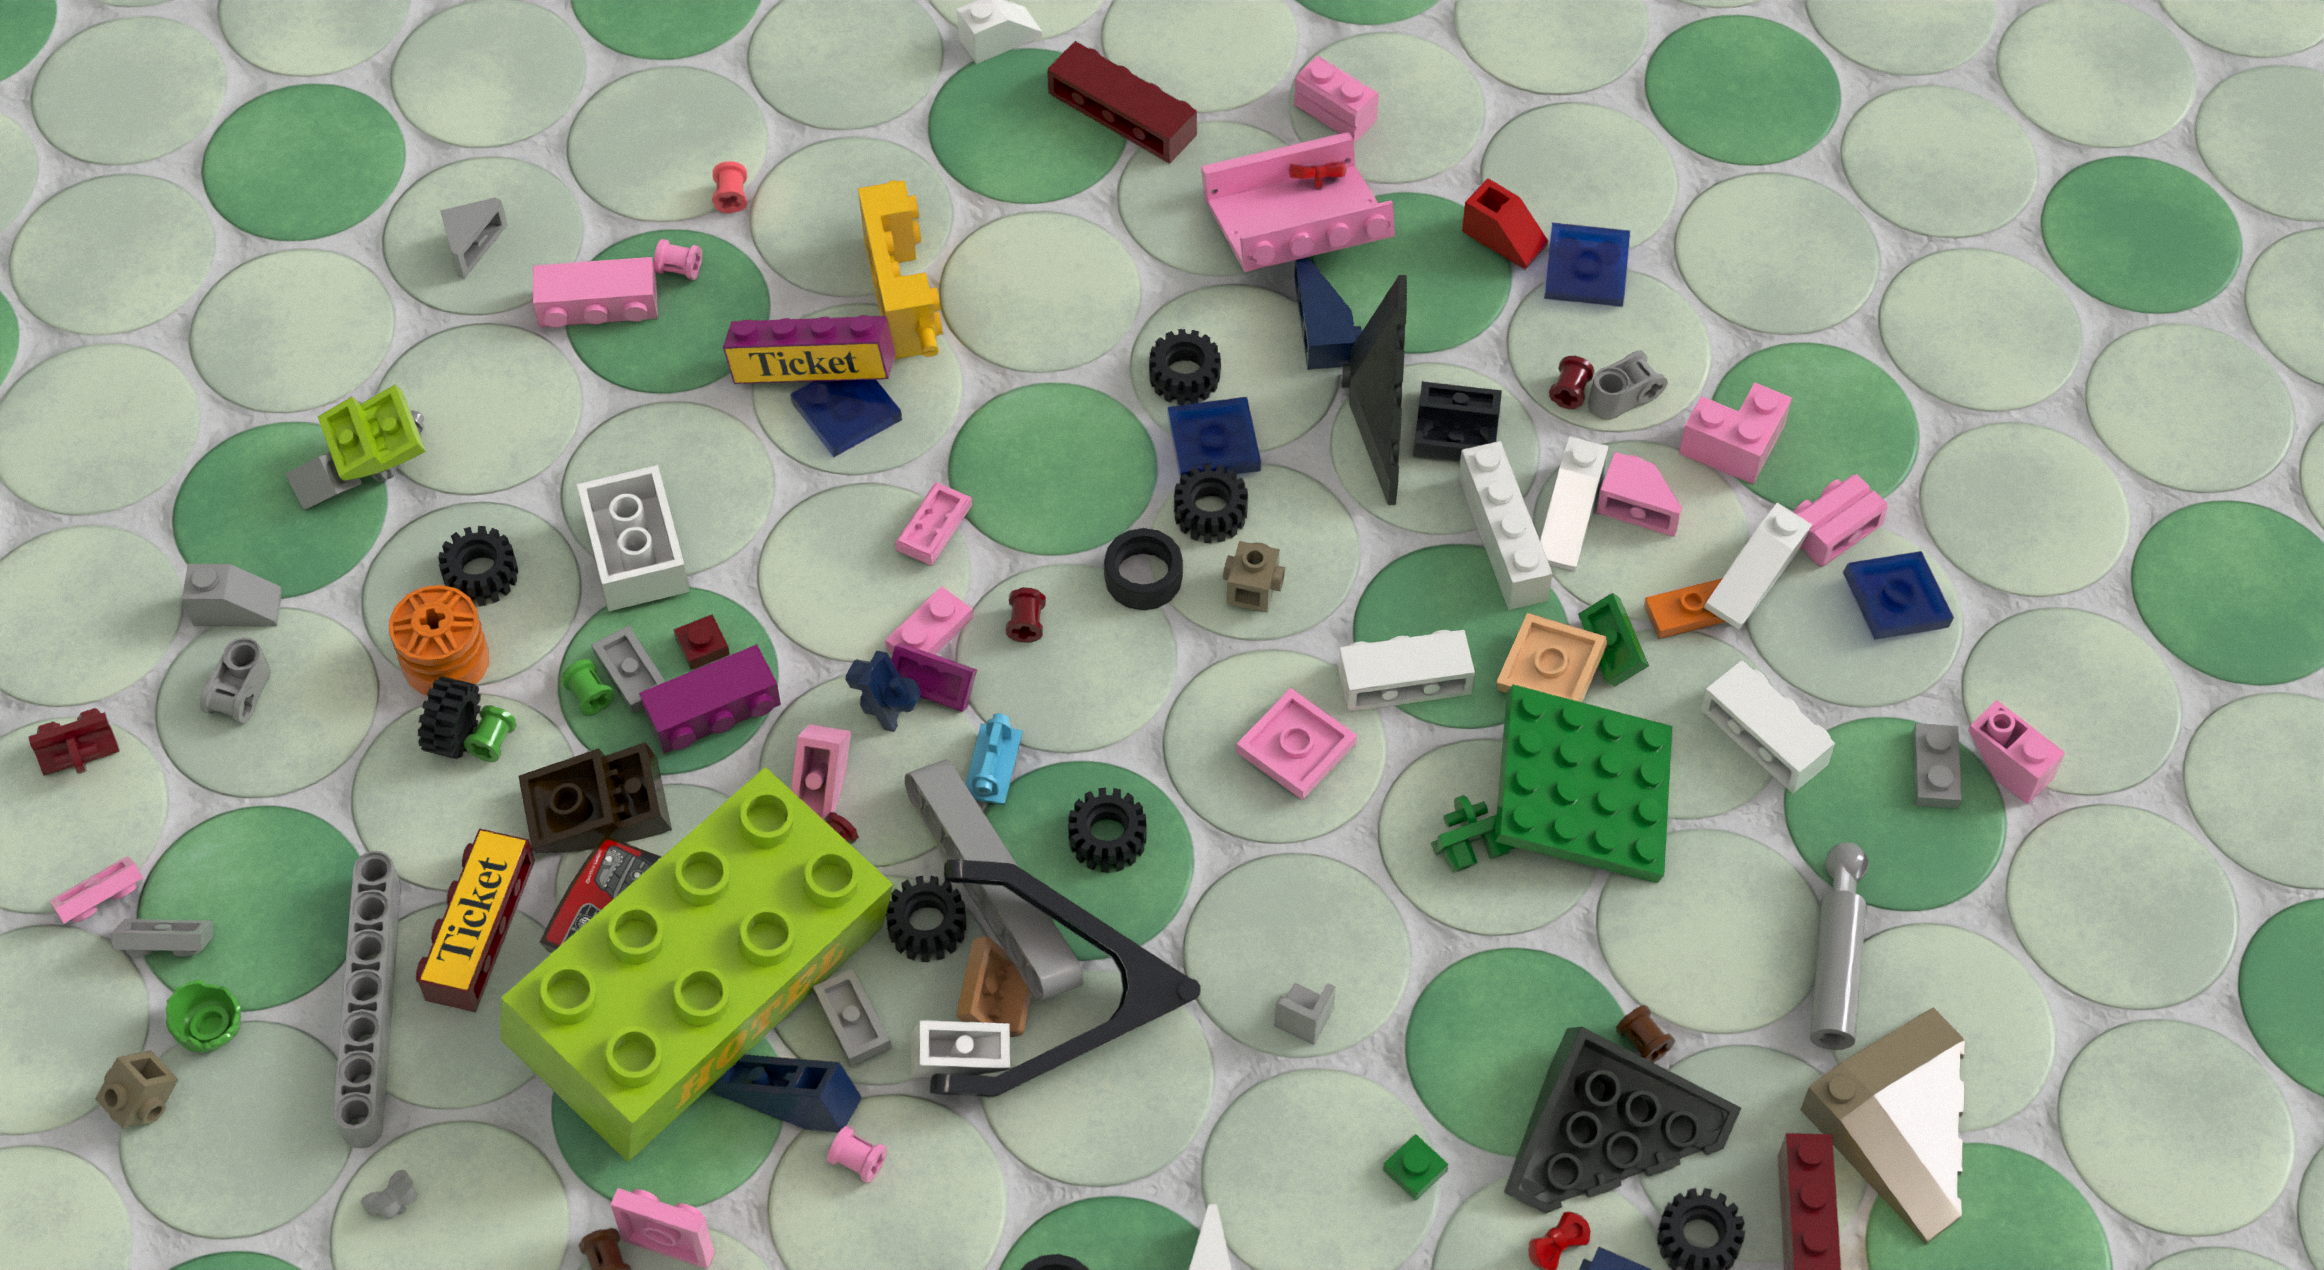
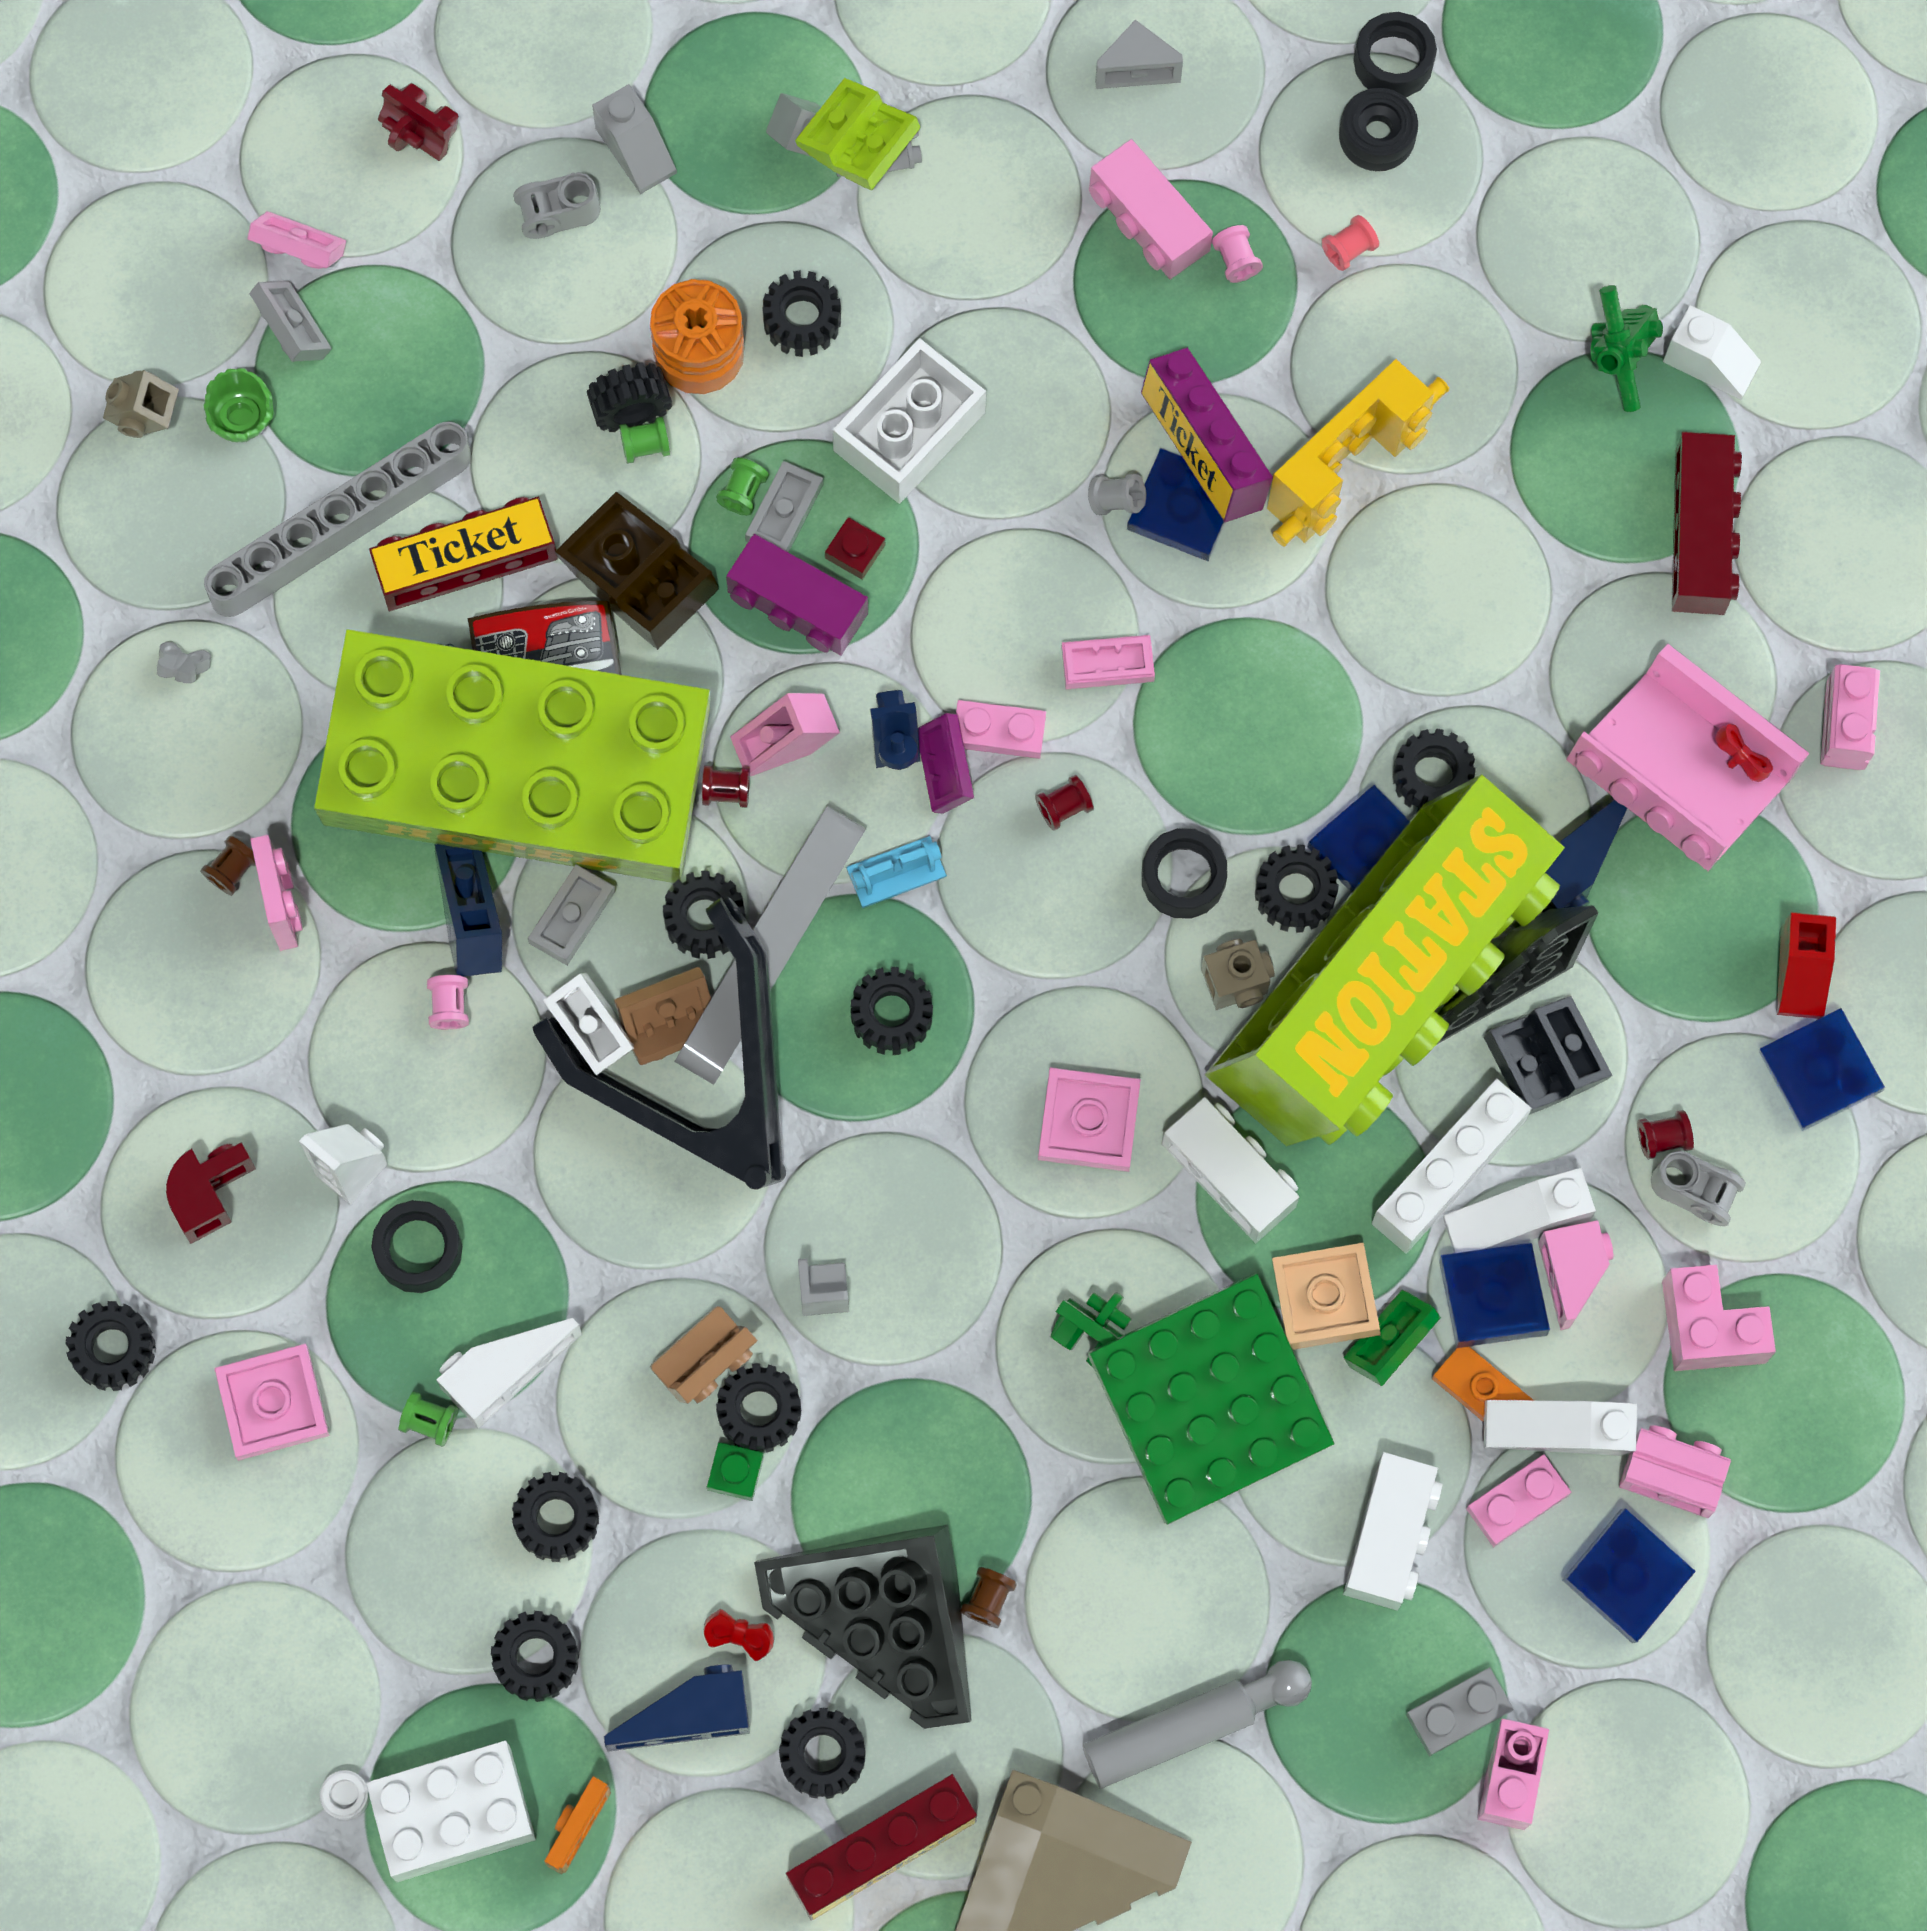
camera: 55 degrees right, 15 degrees up
none -> medium nougat bracket [650,1306,758,1404]
none -> black tyre [716,1363,801,1453]
none -> light grey bush [1088,474,1146,515]
none -> lime brick [1205,774,1565,1146]
none -> black tyre [1339,88,1418,171]
none -> black tyre [1353,12,1437,97]
none -> clear blue plate [1439,1243,1550,1348]
none -> bright pink plate [1466,1454,1572,1548]
none -> green piece [1591,285,1663,412]

